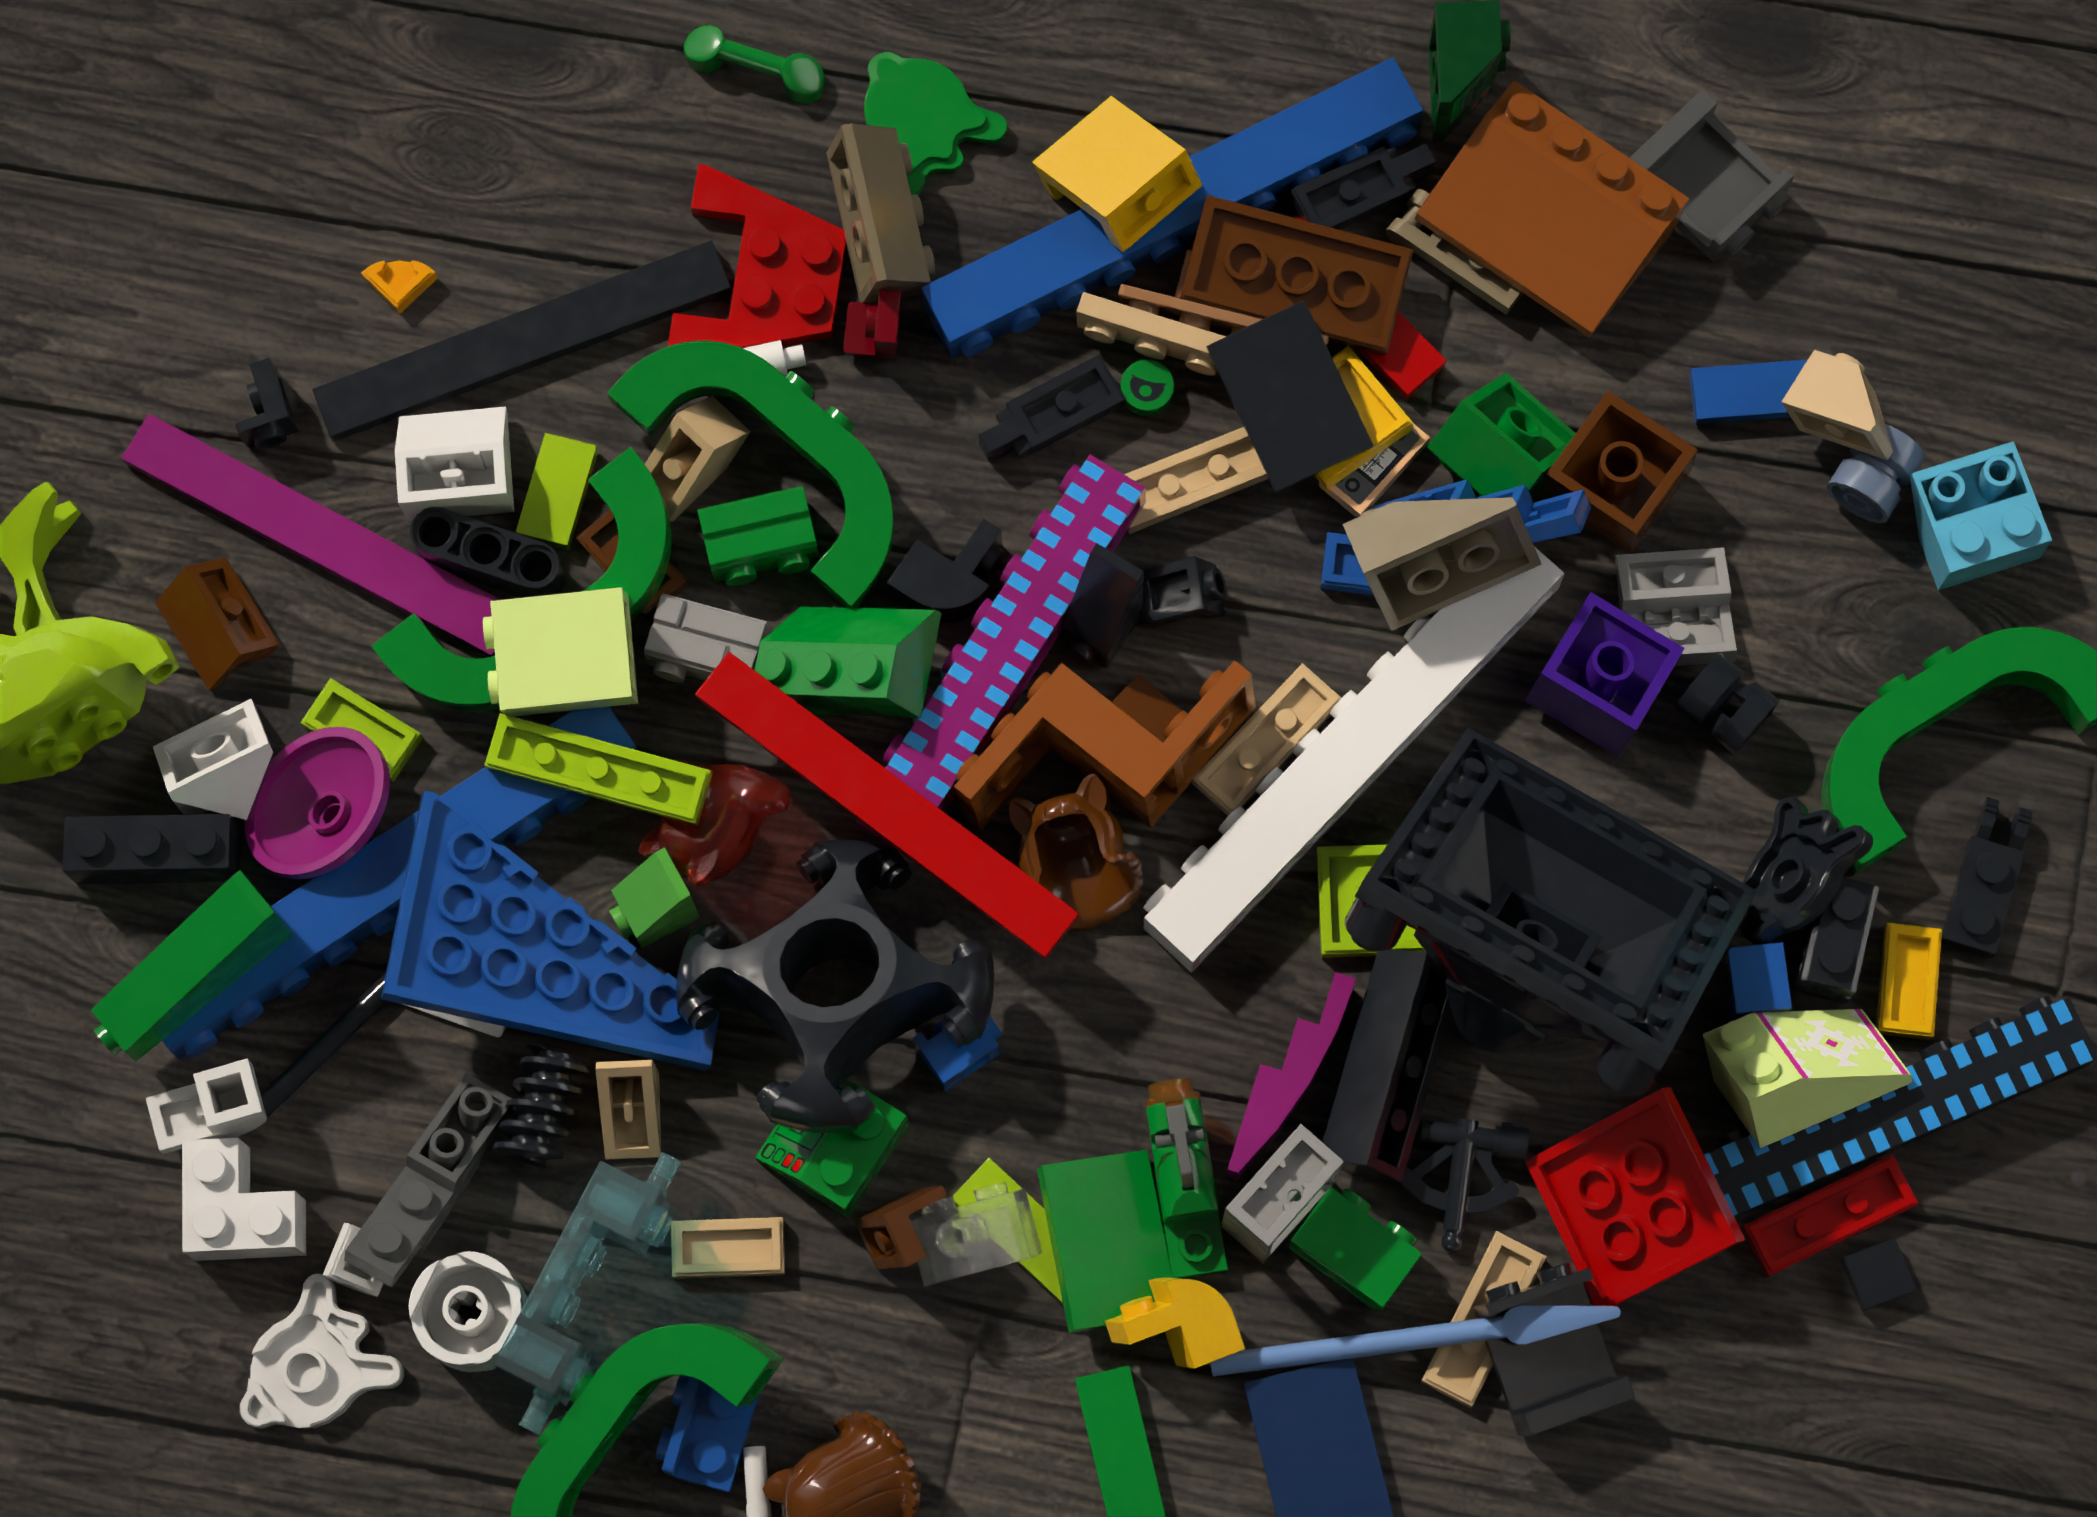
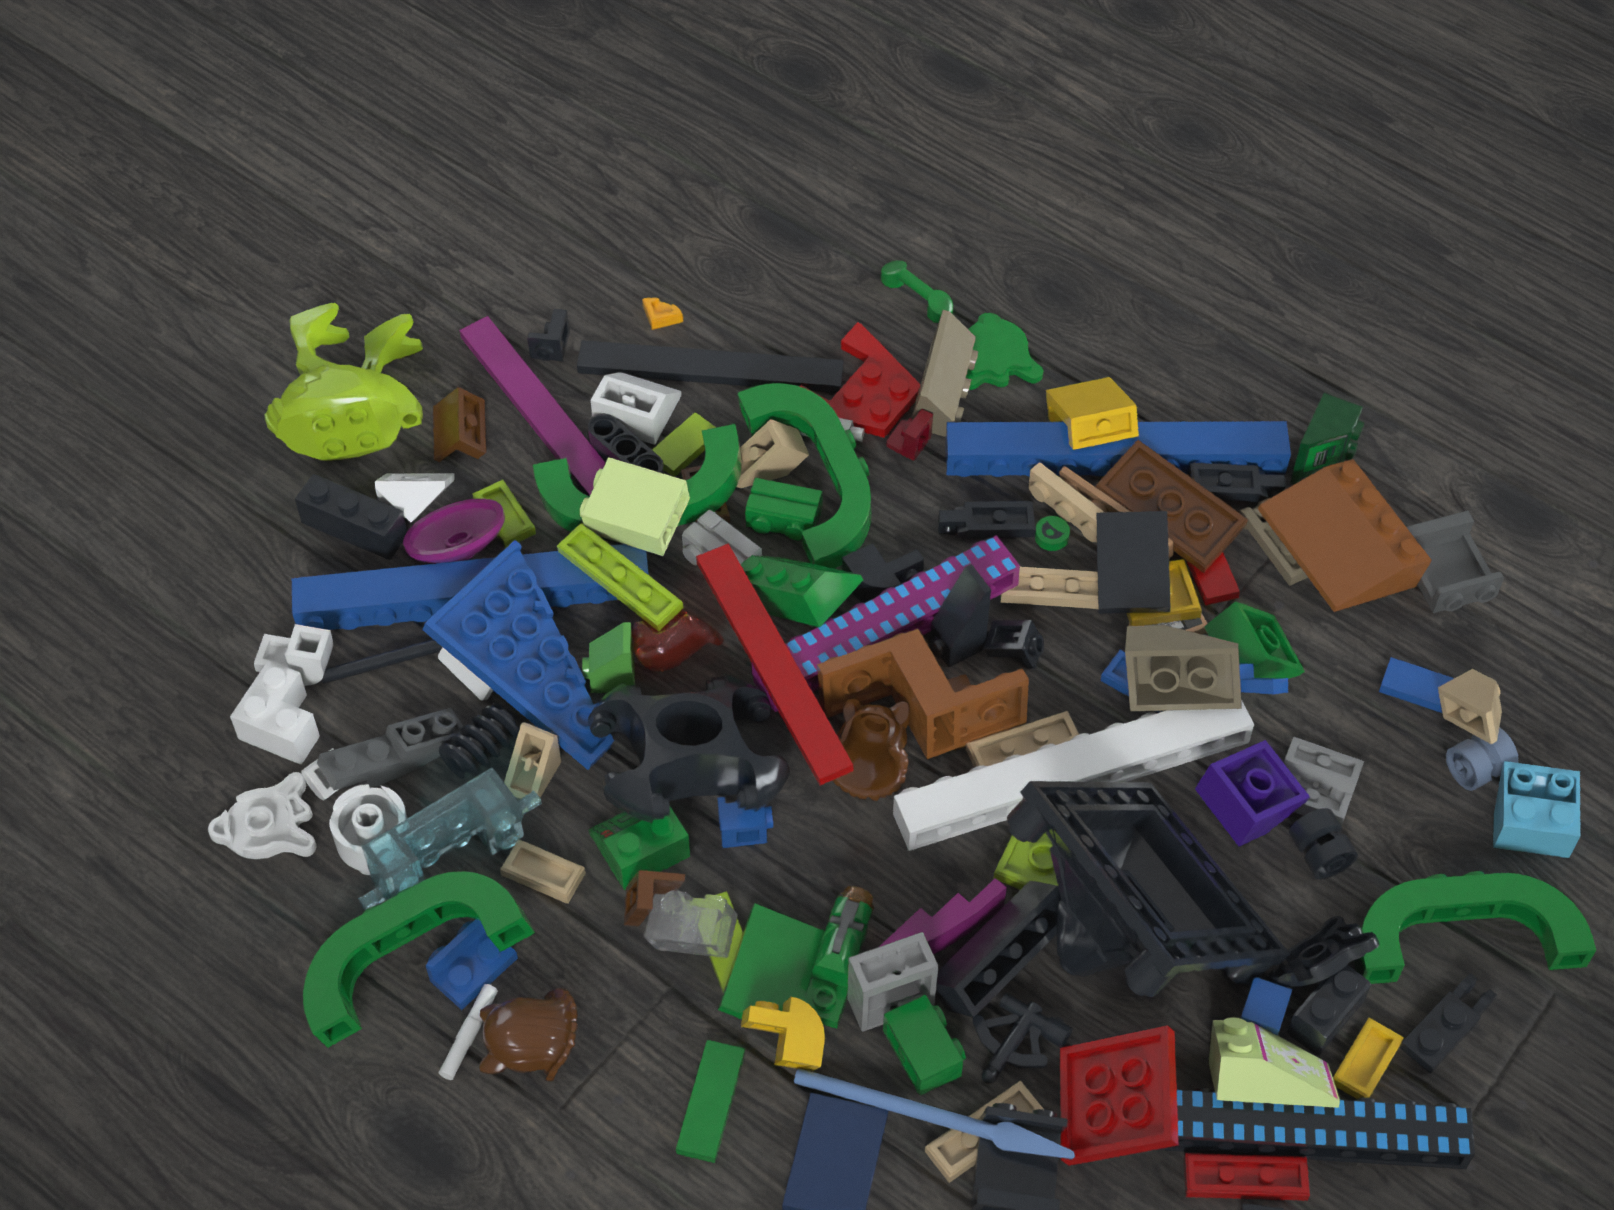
camera: 25 degrees right, 20 degrees down
green slope [91,870,293,1062] -> none
reddish brown slope [1545,390,1698,554] -> none

